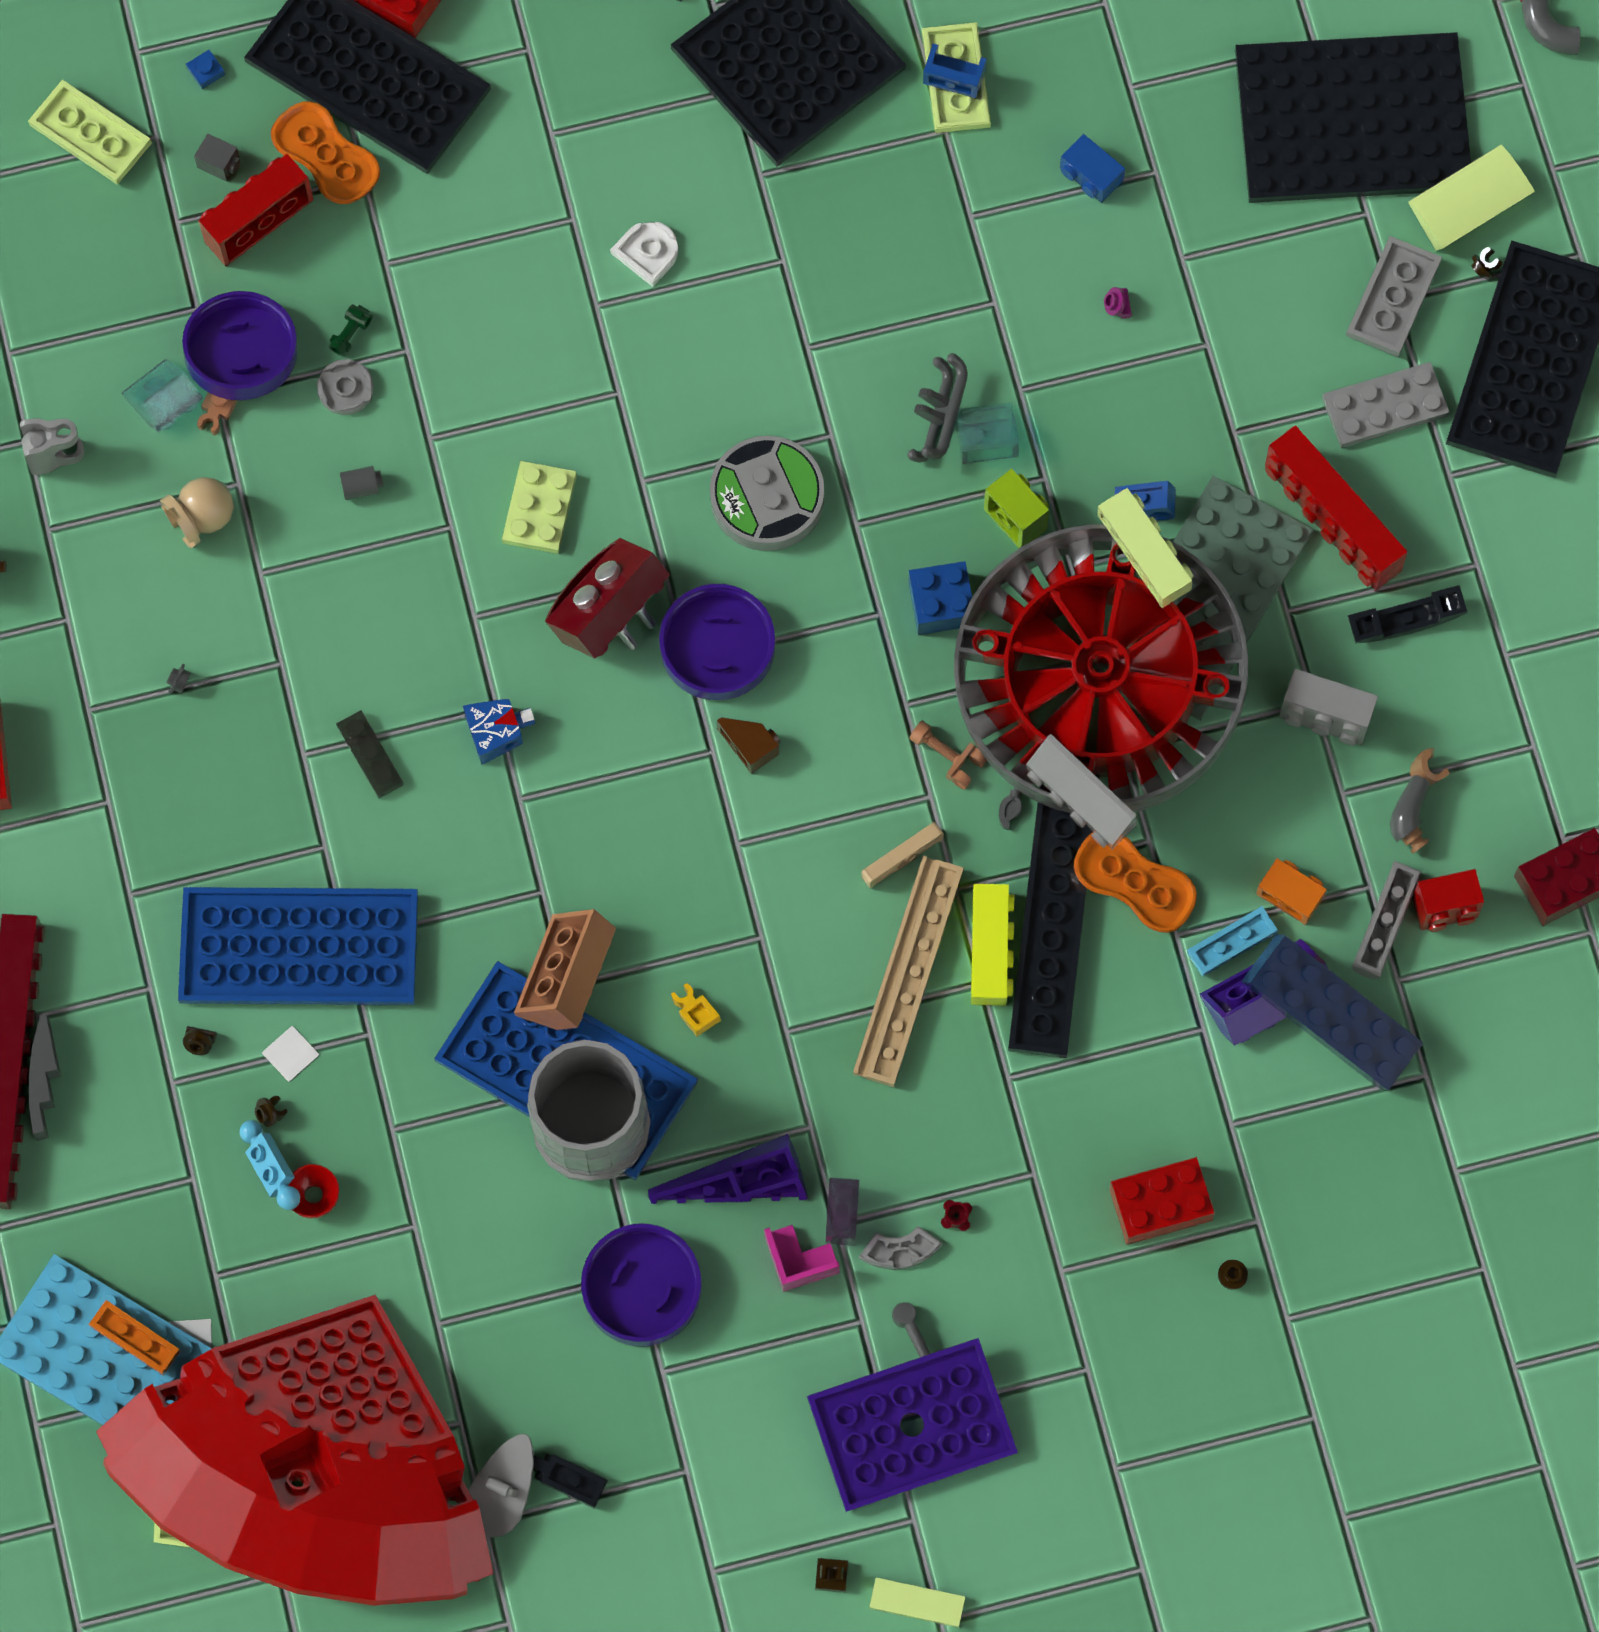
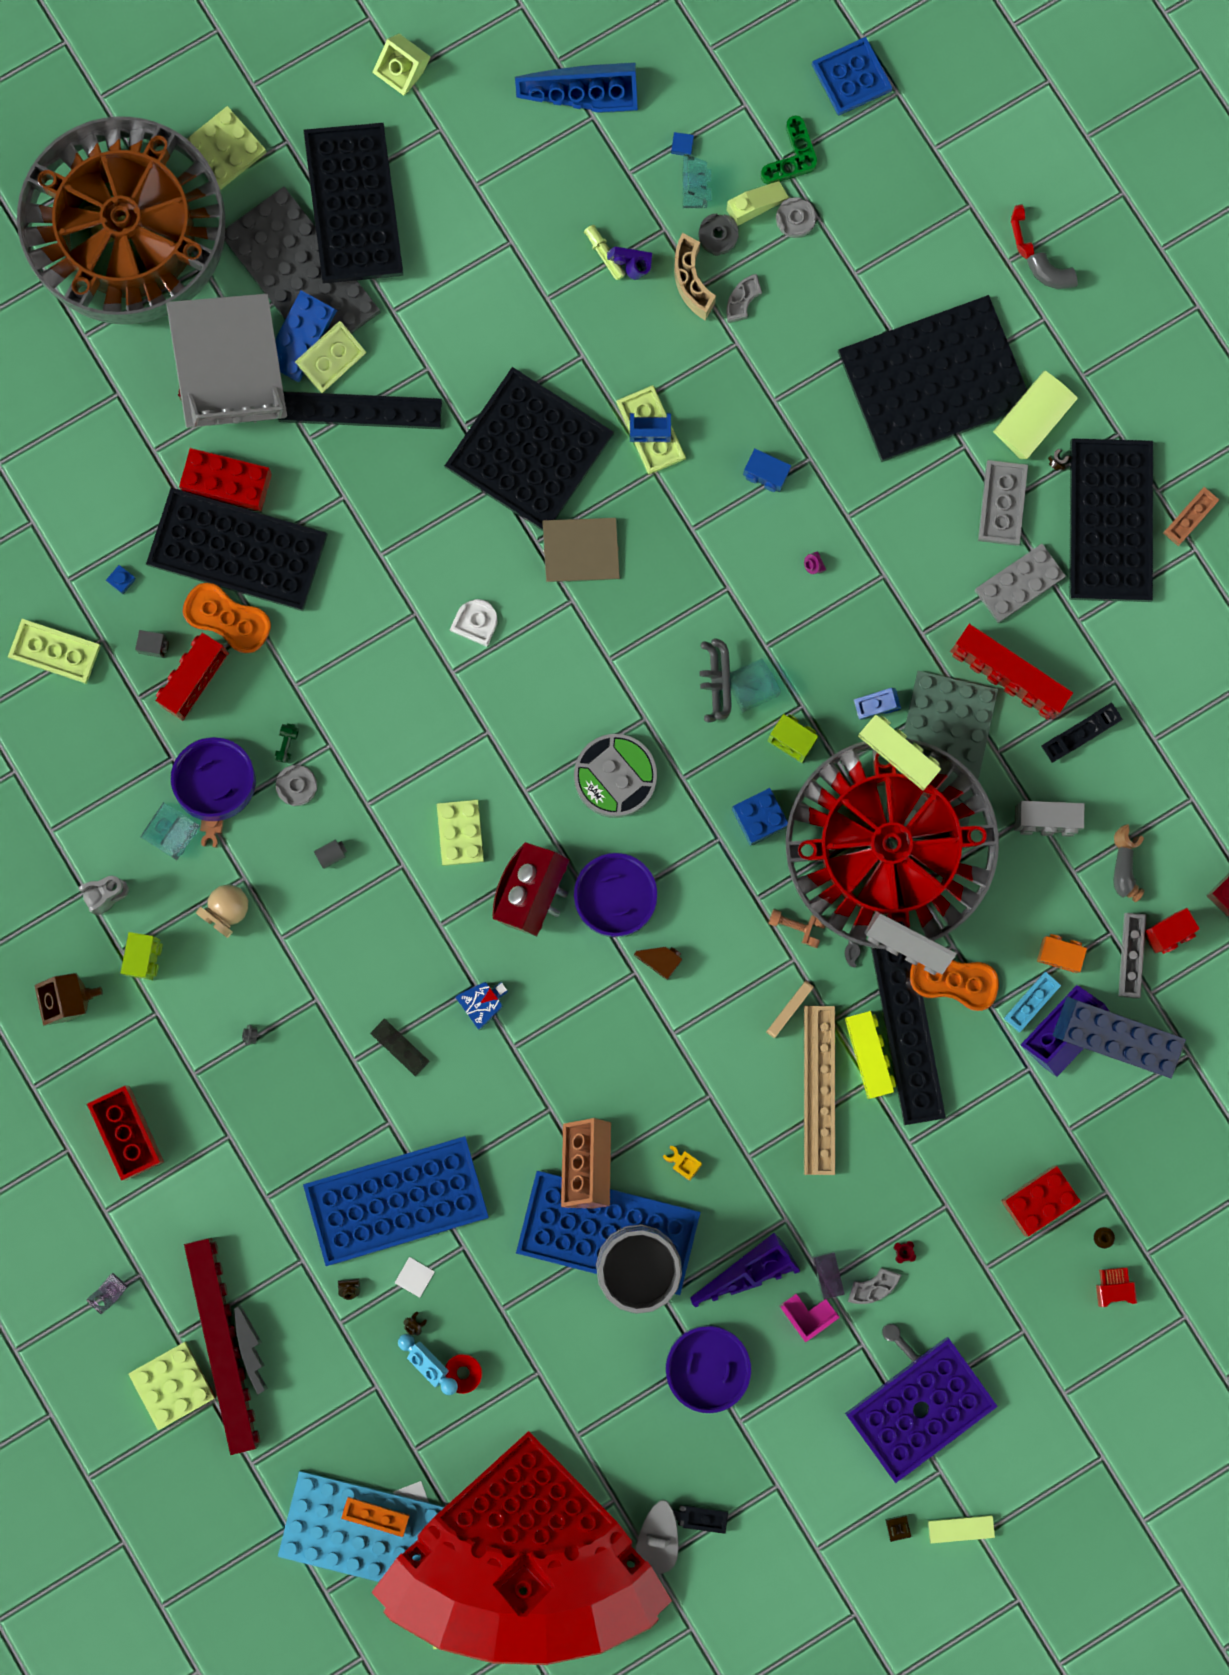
camera: 20 degrees left, 10 degrees up
none -> lime brick [120,932,163,981]
none -> dark tan piece [542,518,620,582]
none -> red piece [1096,1267,1137,1307]

